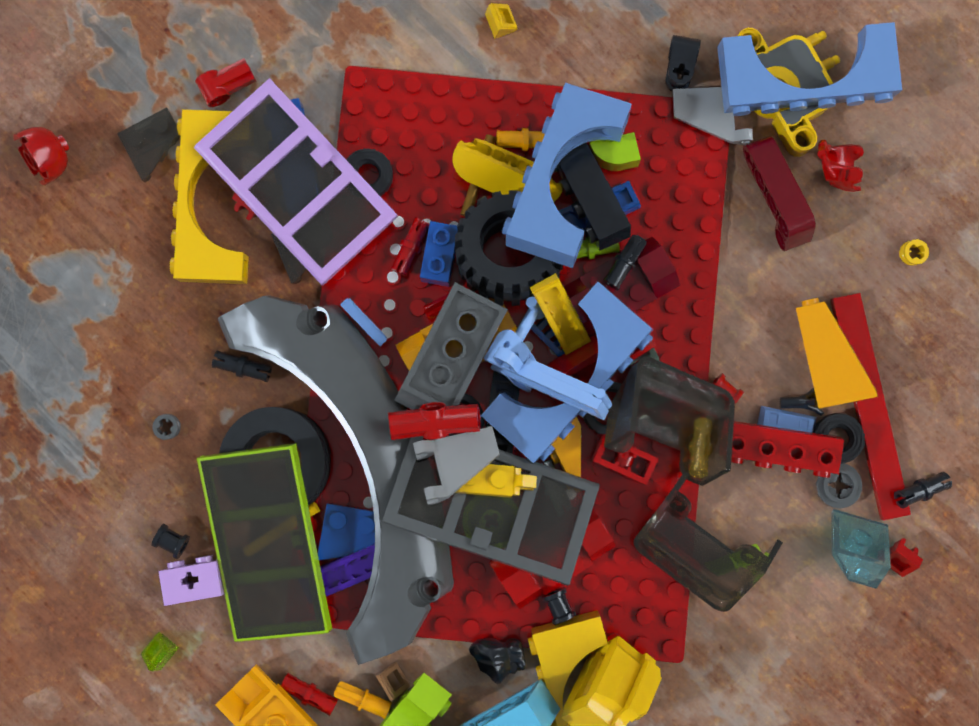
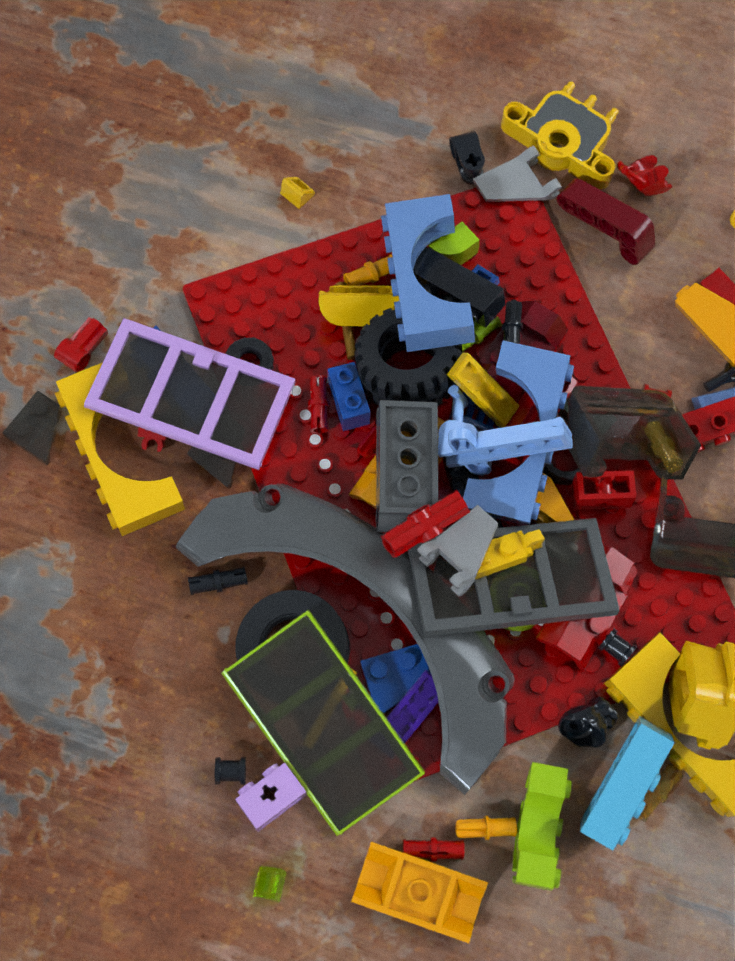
camera: 30 degrees left, 15 degrees down
dark grey bush [152,414,181,440] -> none
medium blue tile [340,298,387,346] -> none
medium nougat slope [375,662,411,701] -> none
medium blue arch [717,22,902,116] -> none

